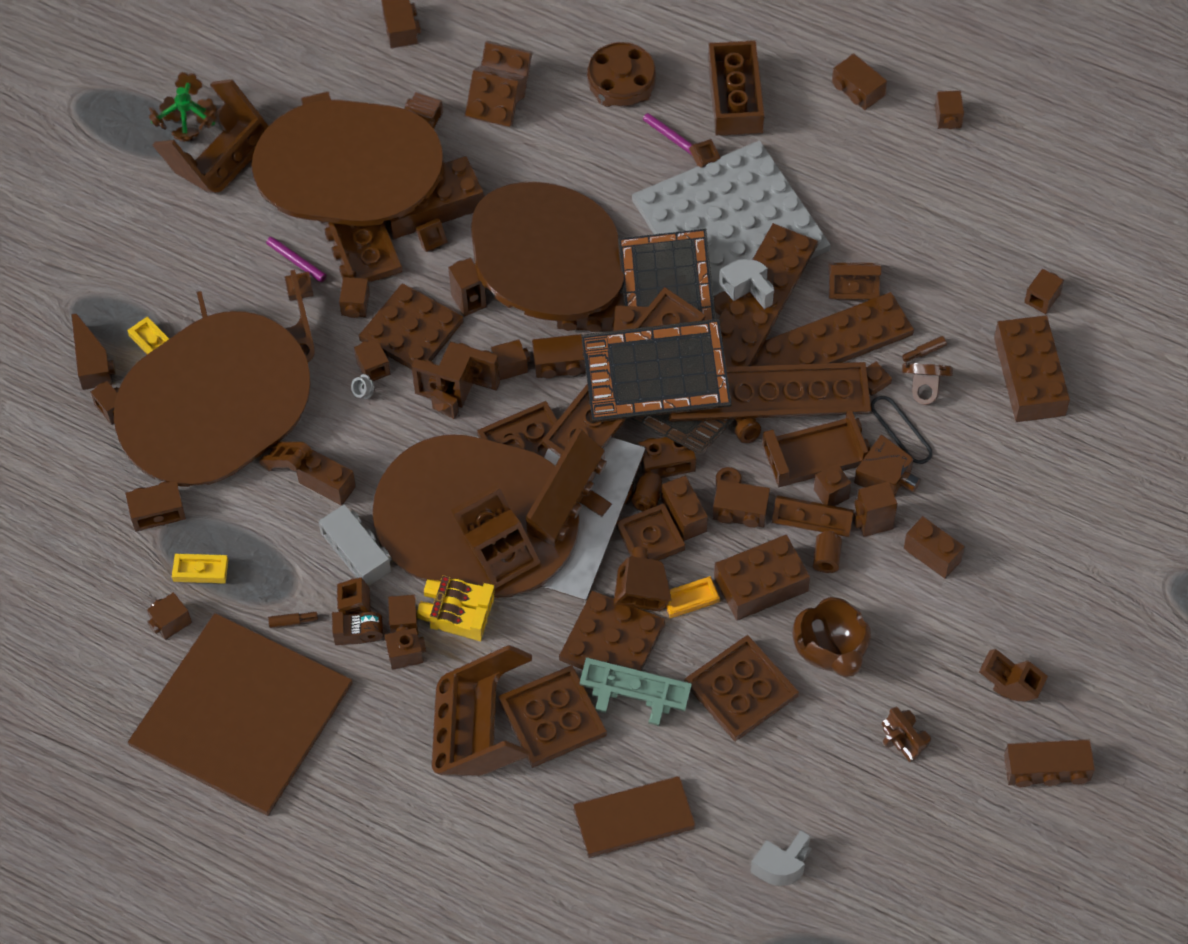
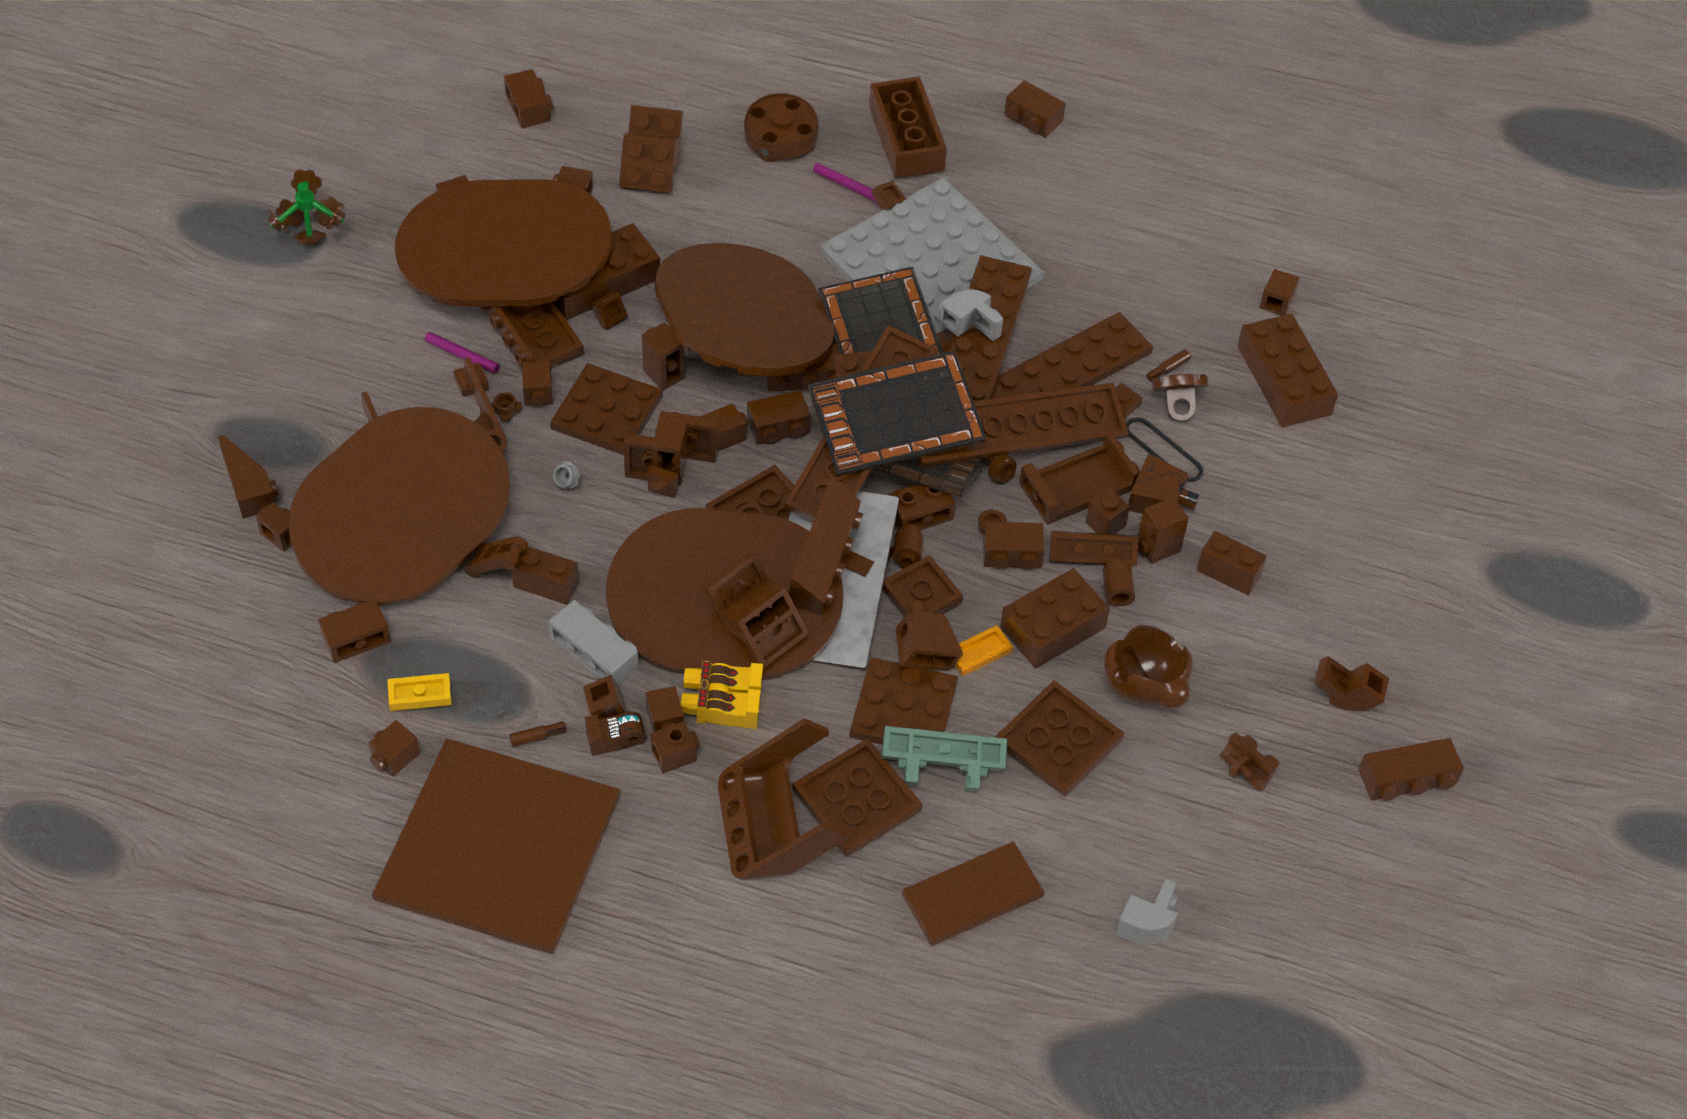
camera: 15 degrees left, 5 degrees down
yellow plate [127,316,169,354] -> none
reddish brown windscreen [152,79,269,193] -> none
reddish brown brick [354,338,391,381] -> none
reddish brown brick [662,475,708,541] -> none
reddish brown bracket [828,262,881,299] -> none
reddish brown brick [935,90,964,129] -> none
none -> reddish brown plate [490,392,522,421]

